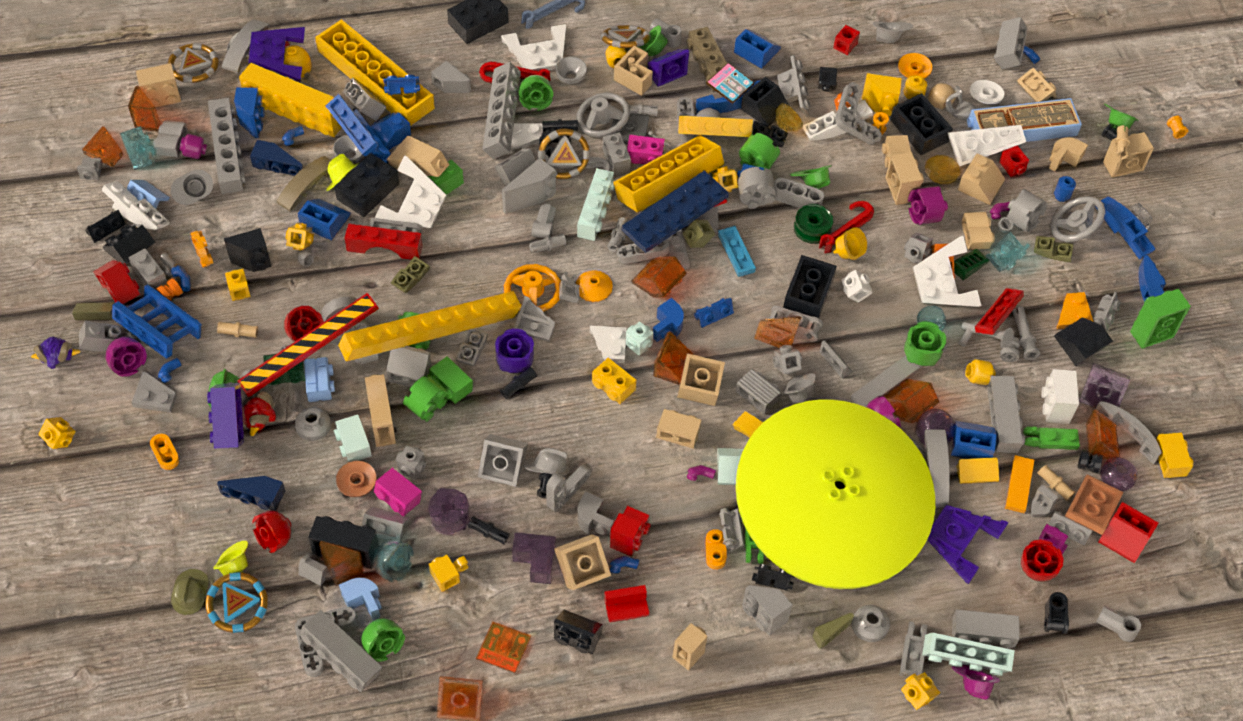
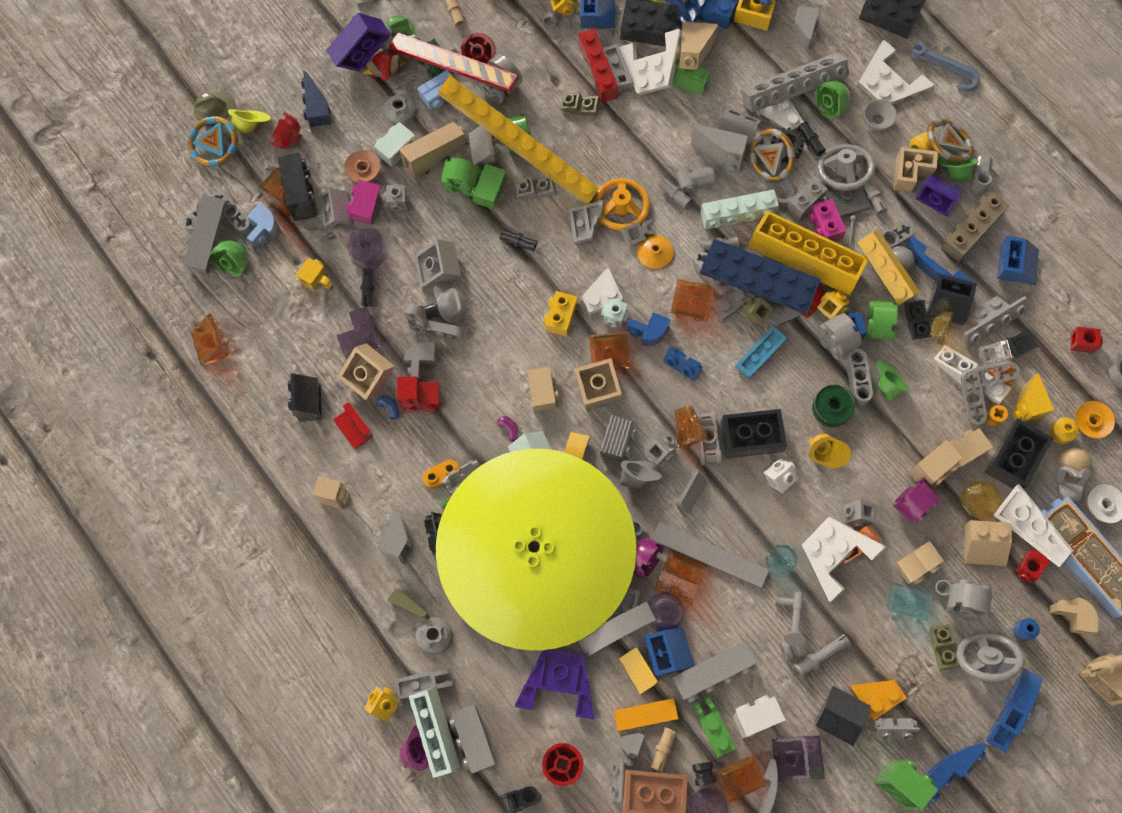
camera: 70 degrees right, 15 degrees up
light orange plate [150,434,179,470] -> none
clear light blue cylinder [373,540,414,582] -> none
clear orange piece [476,621,531,674] -> none
red piece [479,61,551,83] -> none
dark purple brick [495,328,534,373] -> none
piece [706,63,754,104] -> none
red piece [819,201,874,253] -> none
bright green brick [904,321,946,366] -> none
dark green slope [954,249,989,281] -> none
yellow head [965,359,996,386] -> none
red tile [975,288,1024,335] -> none
magenta arm [990,202,1010,220] -> none
magenta bracket [1038,524,1068,555] -> none
none -> clear brick [978,340,1012,365]

